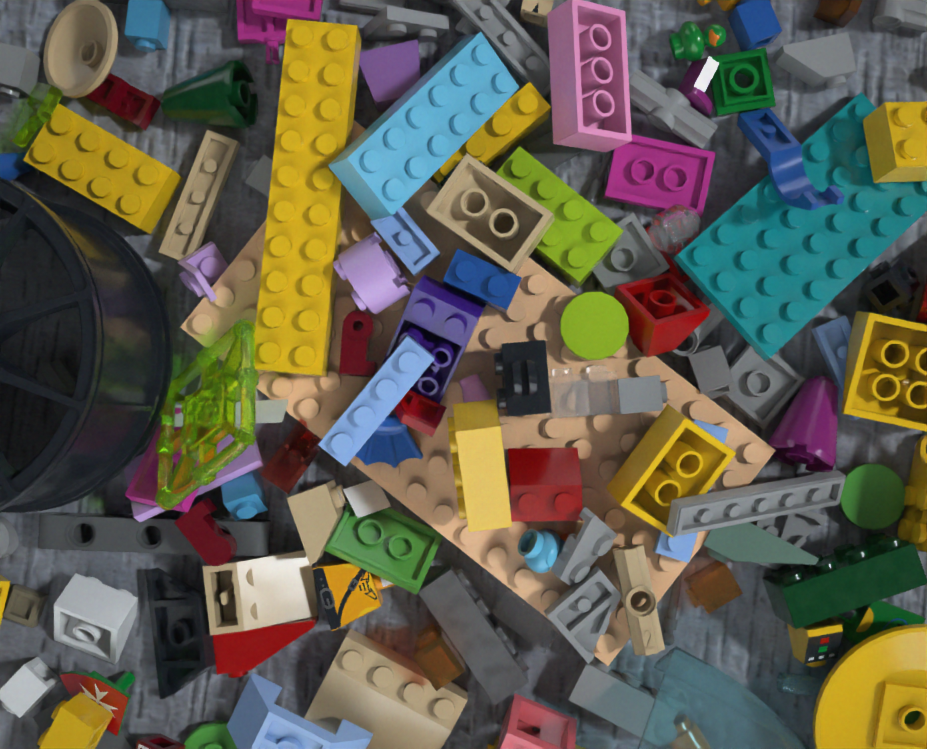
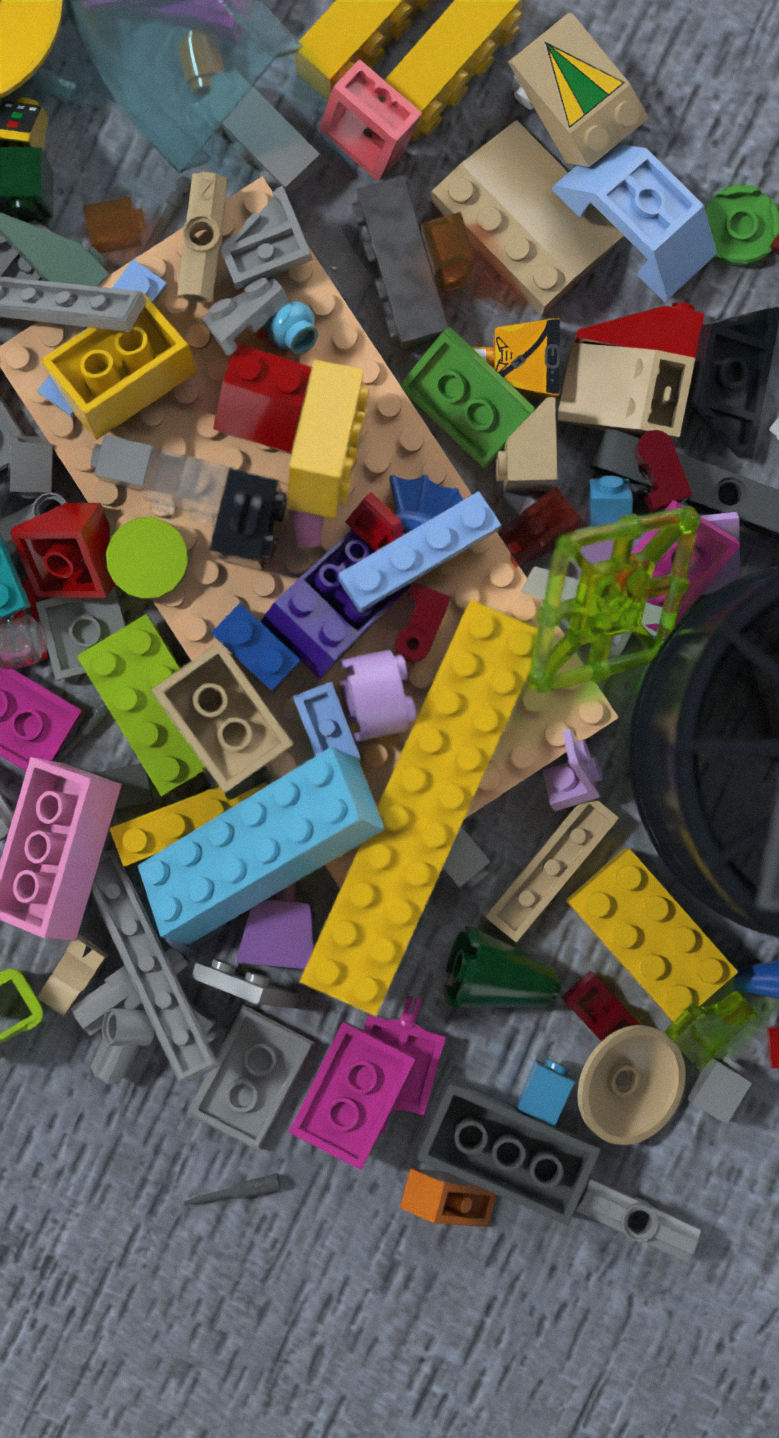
camera: 165 degrees left, 0 degrees up
white sticker [343,480,391,518] -> none

